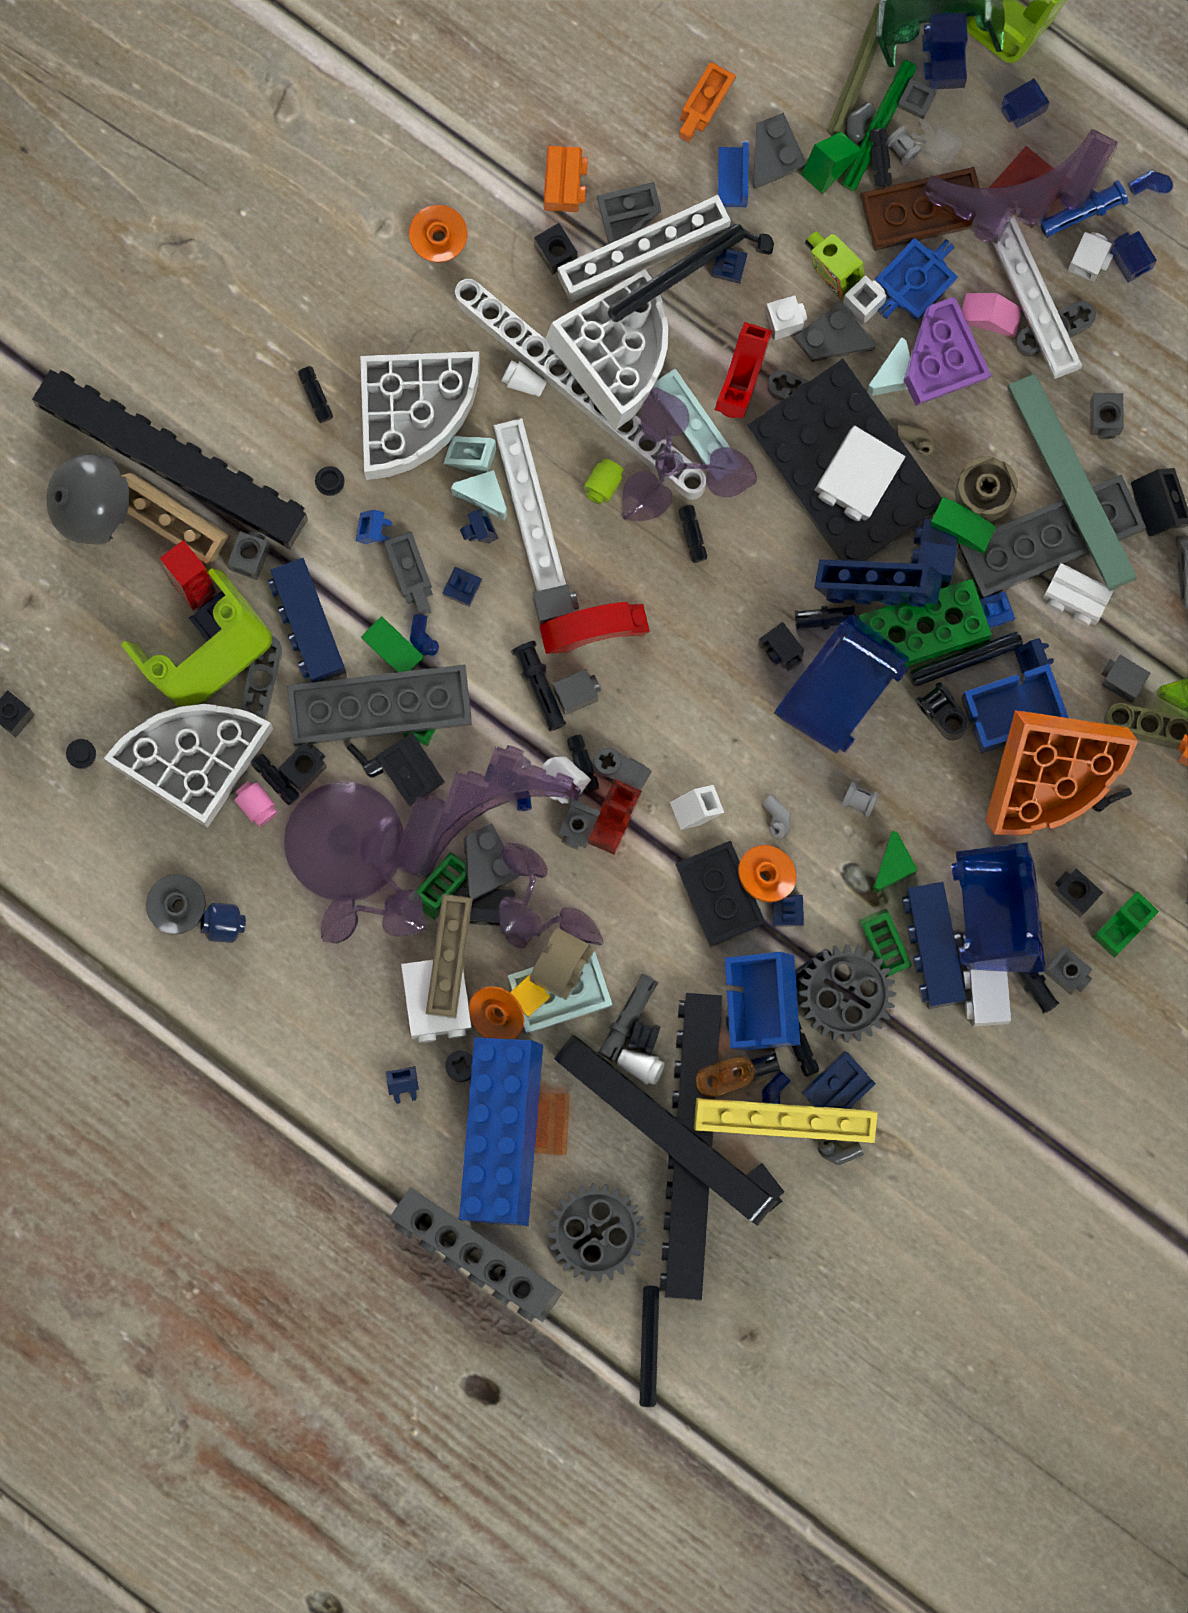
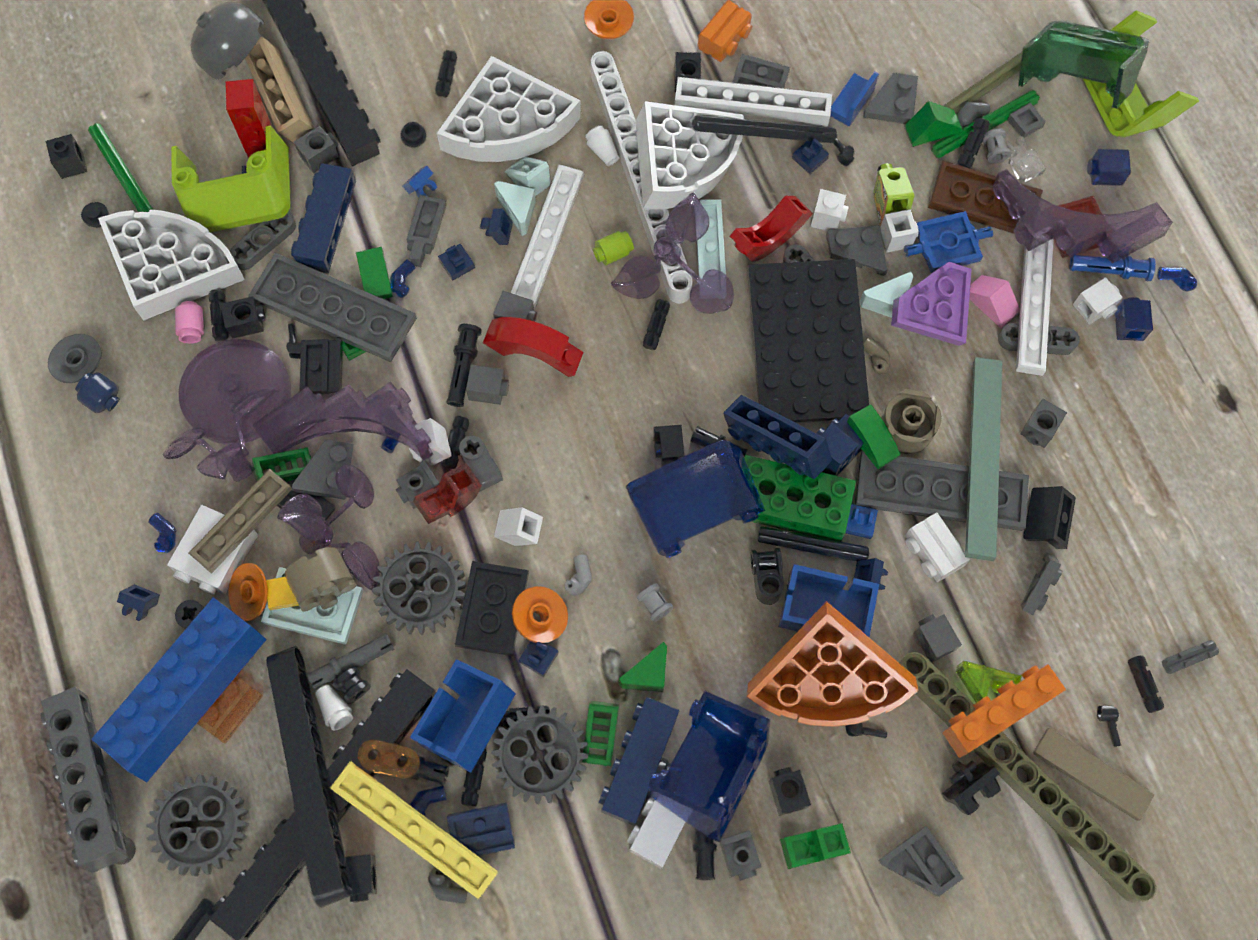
camera: 30 degrees right, 10 degrees down
orange hinge [679,62,736,143] -> none
white brick [815,426,906,521] -> none
clear blue brick [922,13,968,89] -> none
none -> green axle [88,123,154,212]
none -> clear blue arm [148,513,177,553]
none -> dark grey gear [372,542,467,635]

